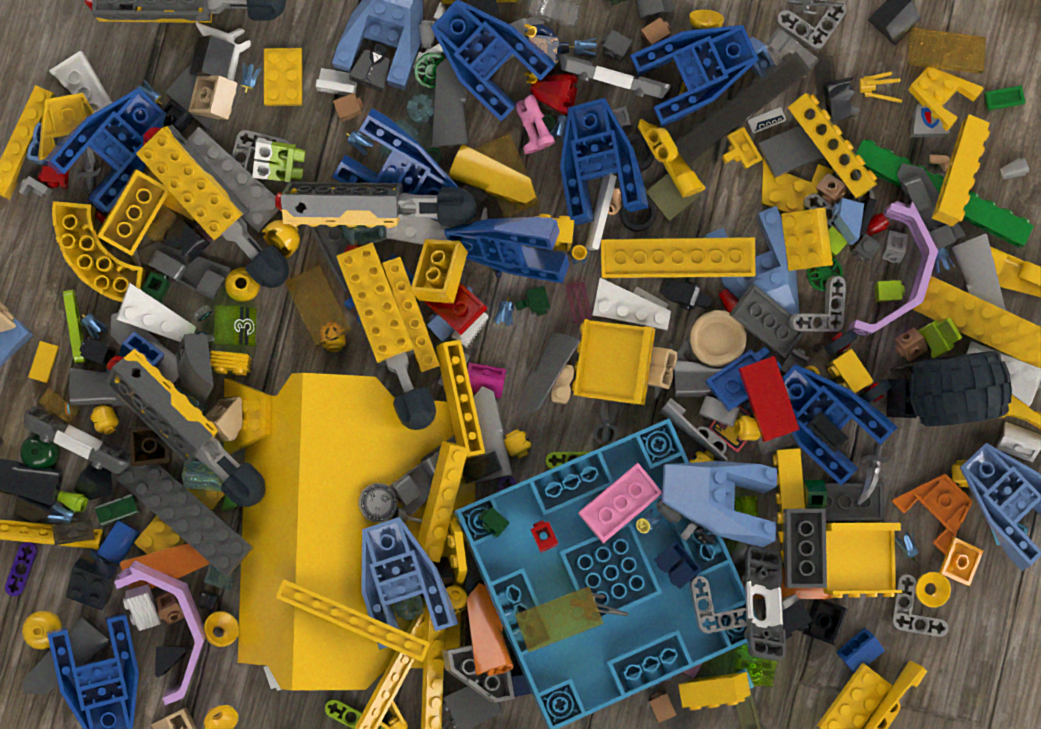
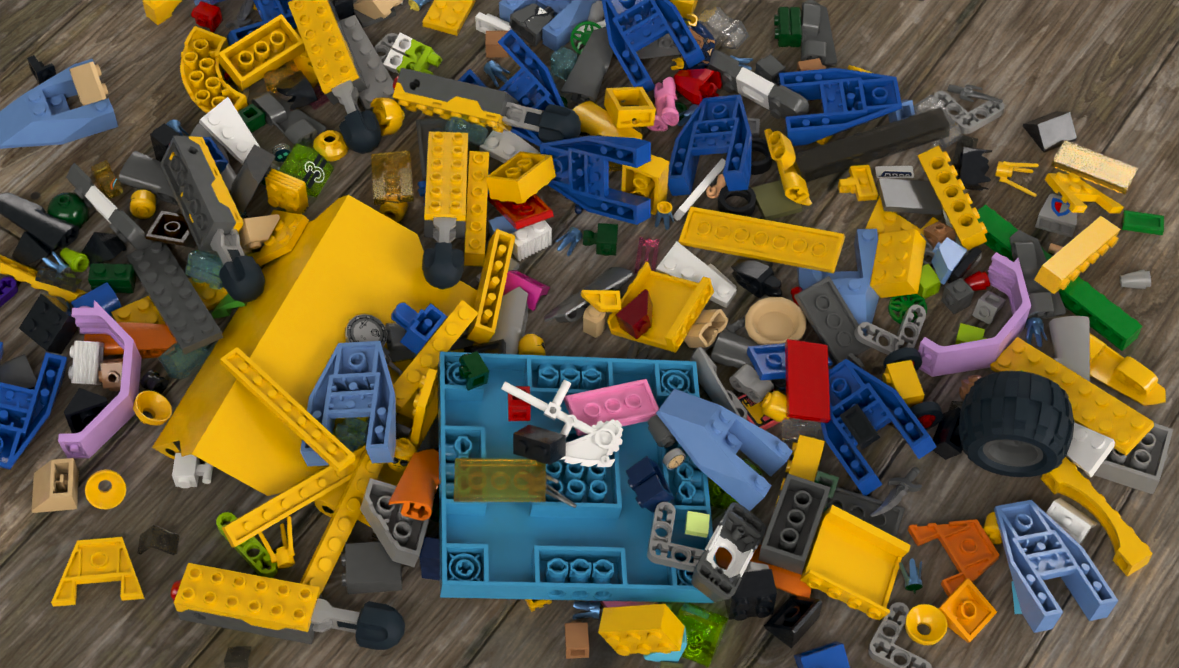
camera: 25 degrees right, 30 degrees down
light grey bracket [19,176,53,197] -> none
yellow tile [28,341,59,383] -> none
lime beam [63,289,87,364] -> none
piece [636,509,662,533] -> none
black bracket [693,526,717,545] -> none
none -> blue brick [391,302,447,355]
none -> white bar [501,380,623,467]
none -> black brick [513,424,566,465]
none -> yellow tile [581,290,621,312]
none -> yellow window [604,87,656,128]
none -> dark red slope [616,289,652,339]
none -> yellowish green tile [685,511,710,538]

